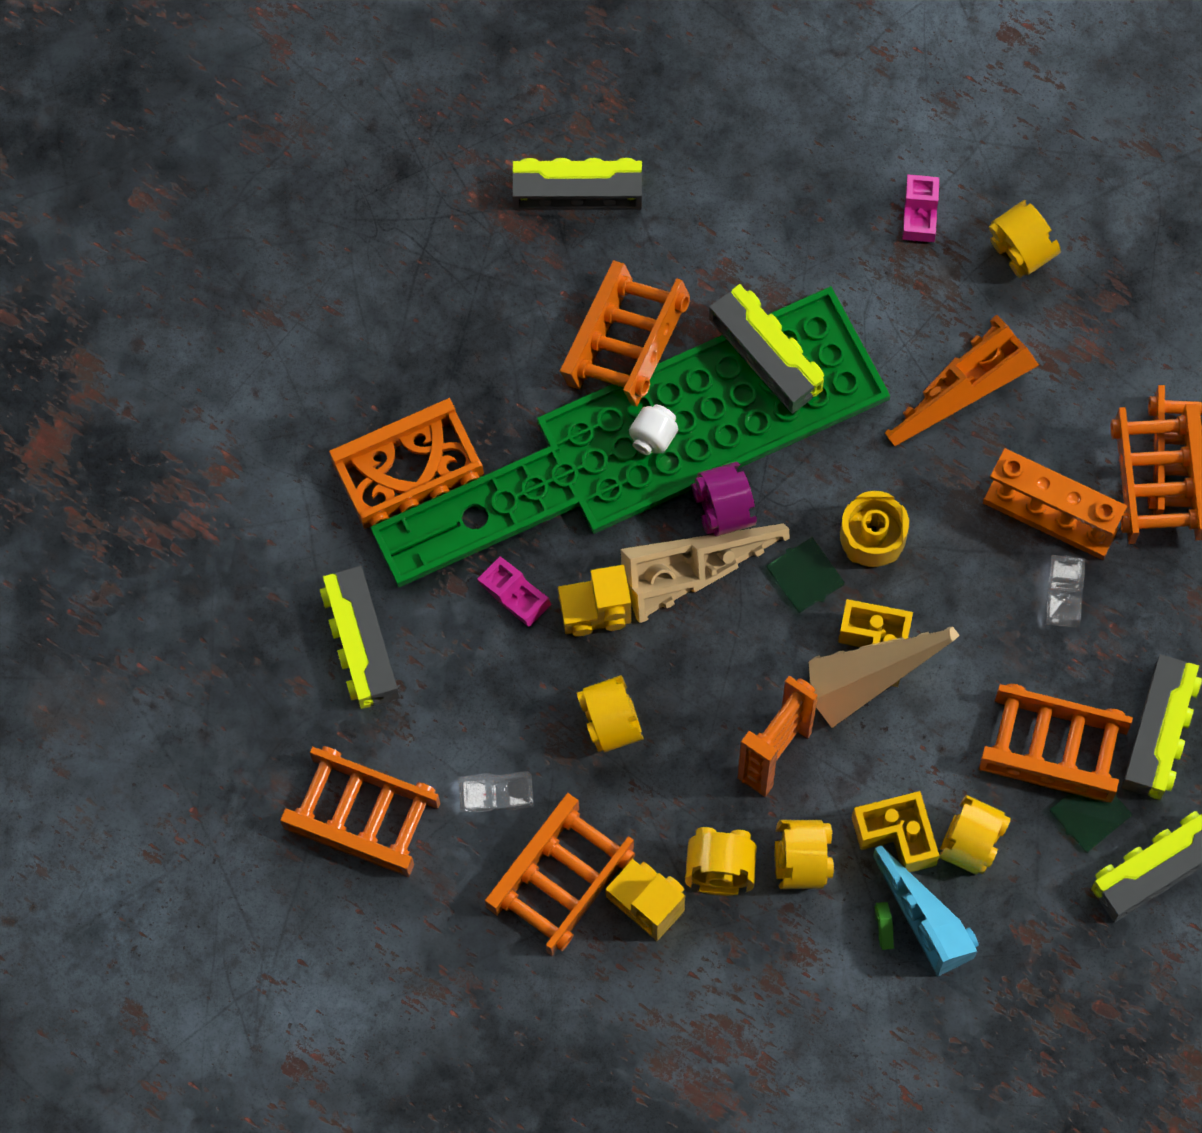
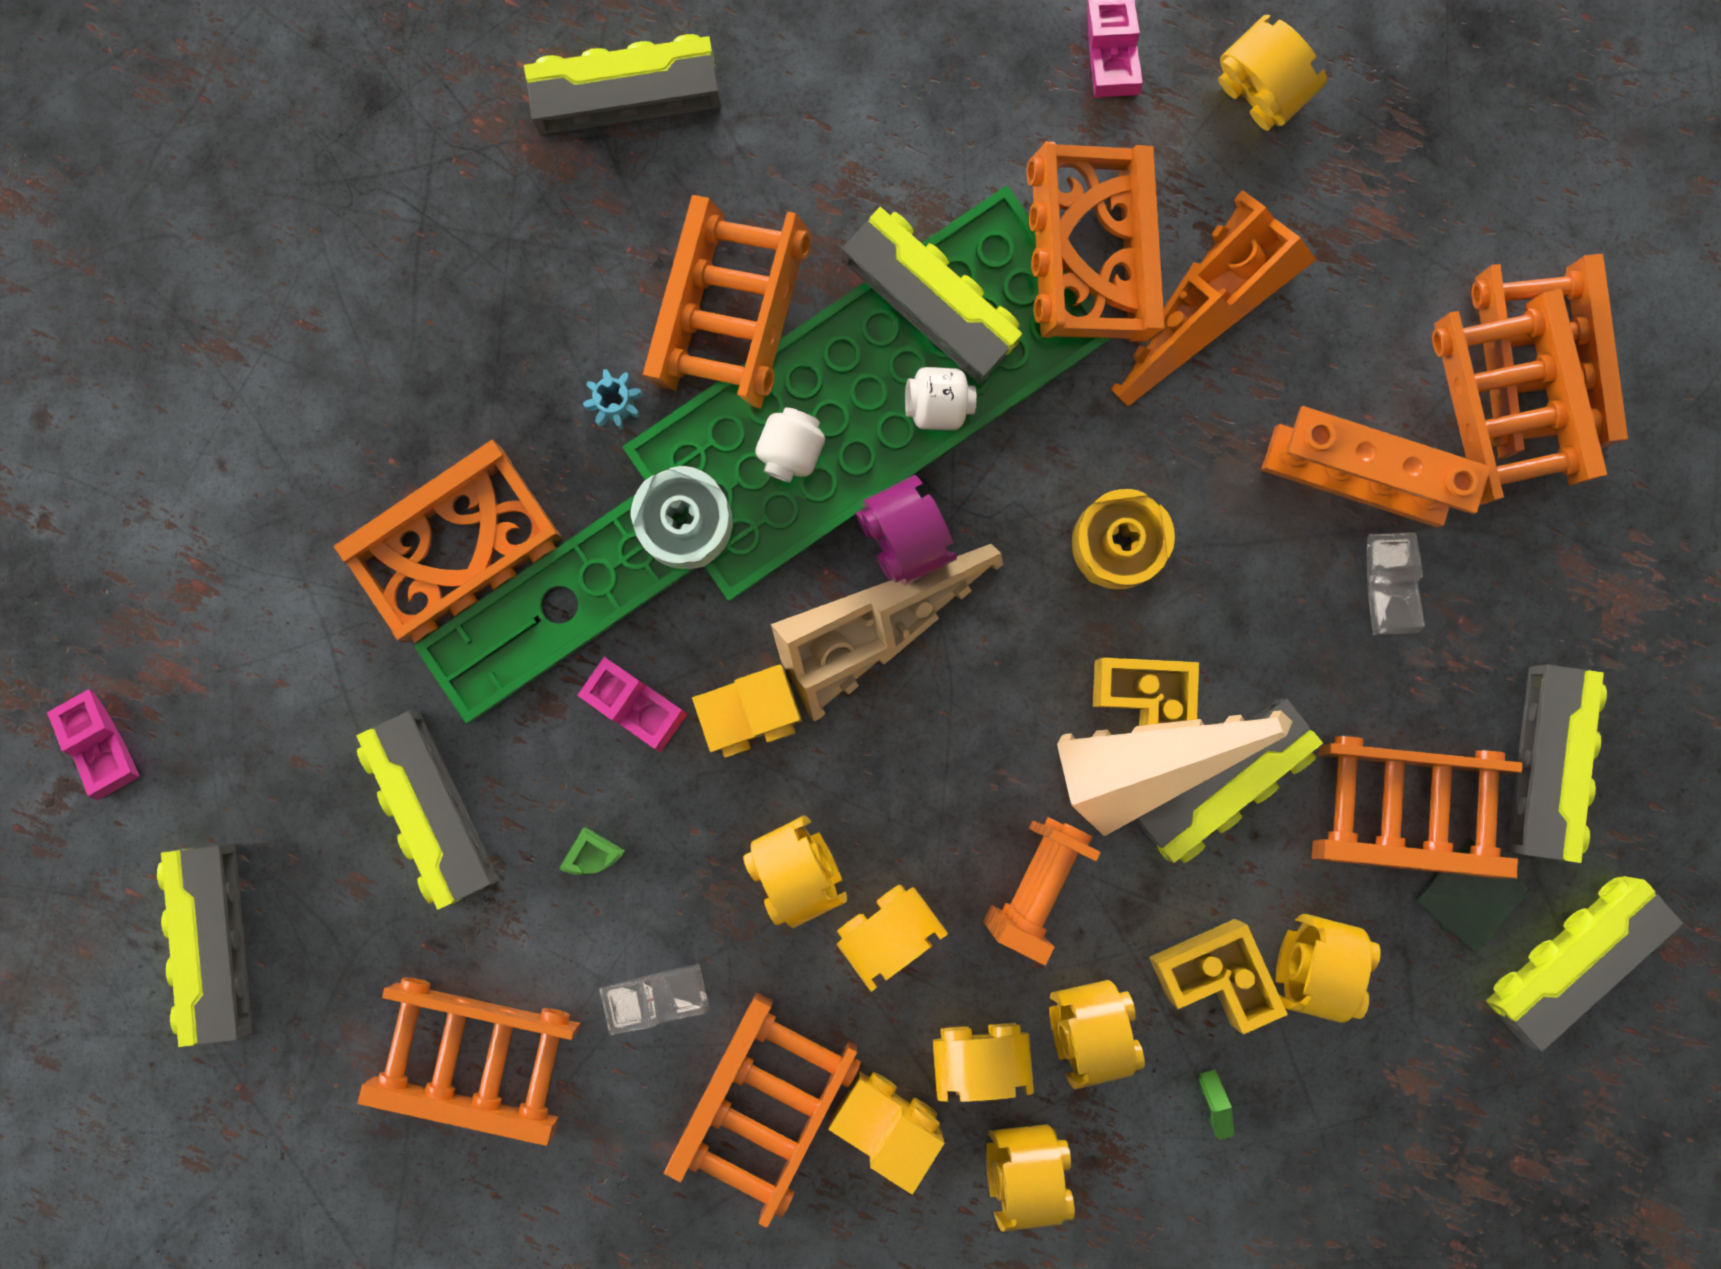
camera: 15 degrees left, 15 degrees up
clear green piece [767,537,845,614] -> none
medium azure wedge [873,845,979,977] -> none
none -> dark pink slope [47,689,140,800]
none -> dark grey piece [157,843,253,1047]
none -> bright green tile [559,827,626,875]
none -> medium azure gear [583,369,643,430]
none -> light aqua brick [631,466,733,569]
none -> yellow brick [836,884,948,992]
none -> white head [905,367,976,430]
none -> yellow brick [986,1124,1075,1232]
none -> orange fence [1026,141,1165,342]
none -> piece [1134,698,1323,863]

